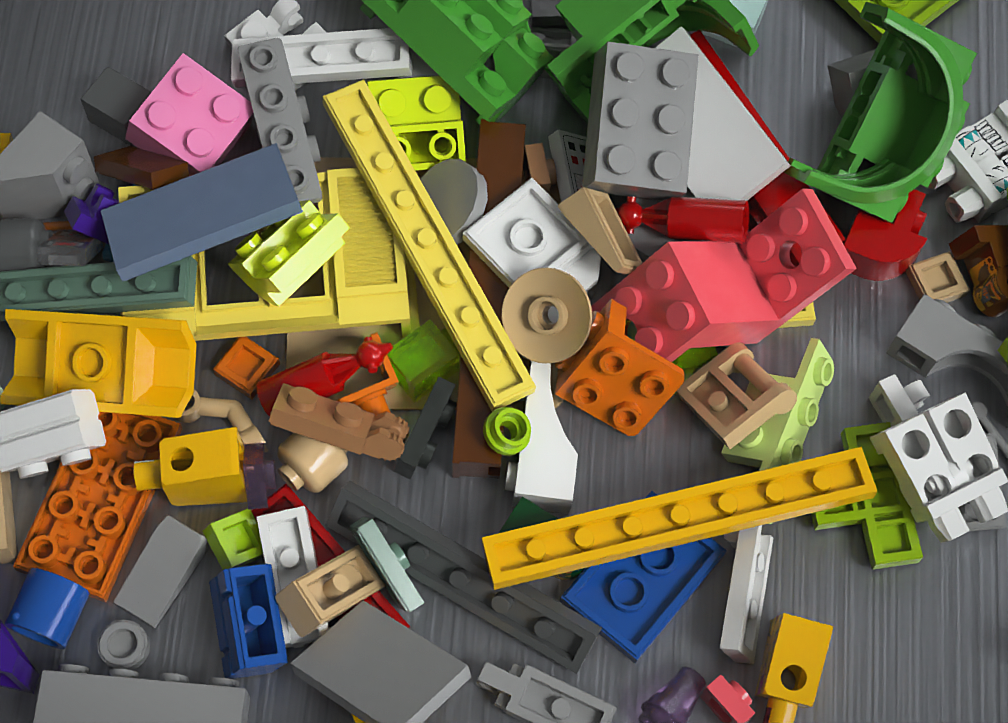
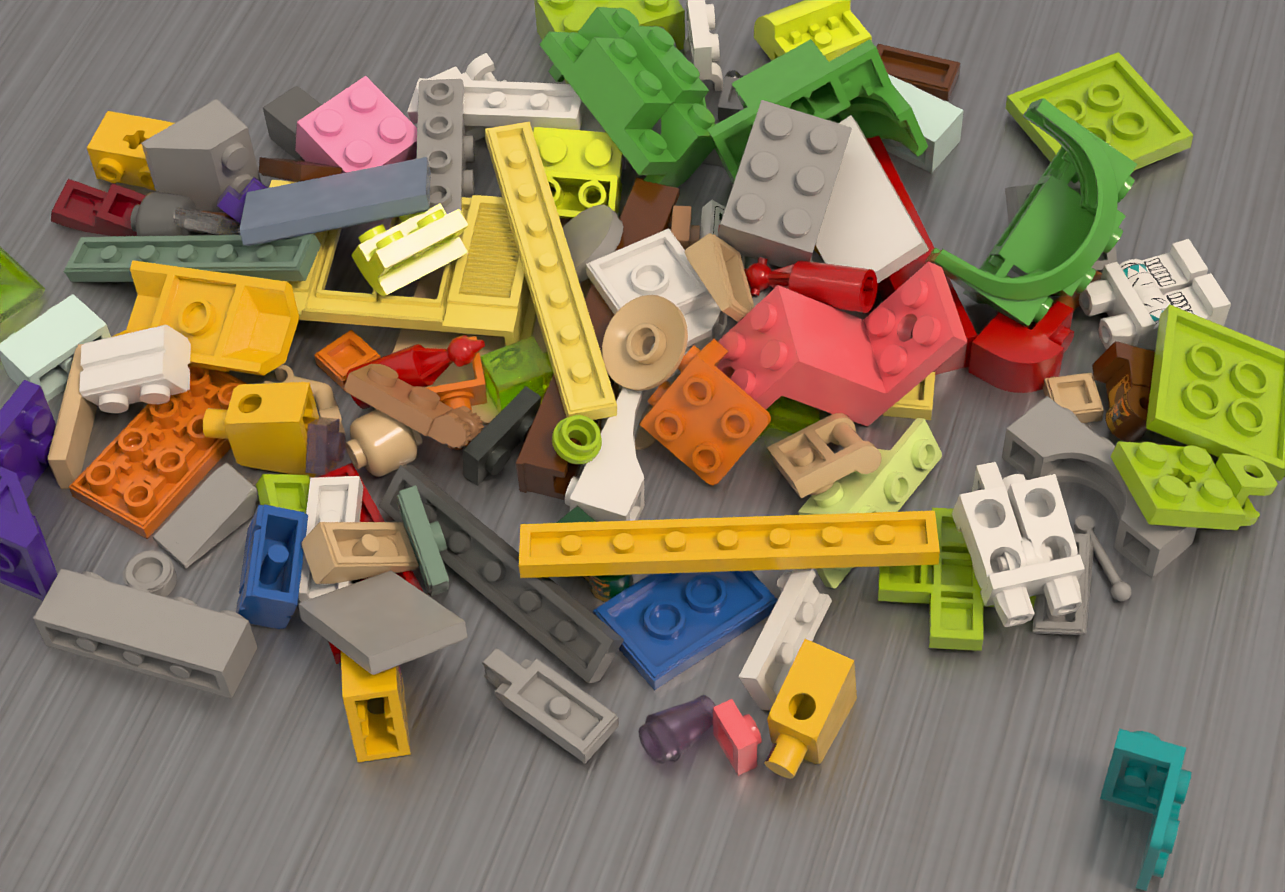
camera: 20 degrees right, 15 degrees down
blue piece [4,568,90,649] -> none

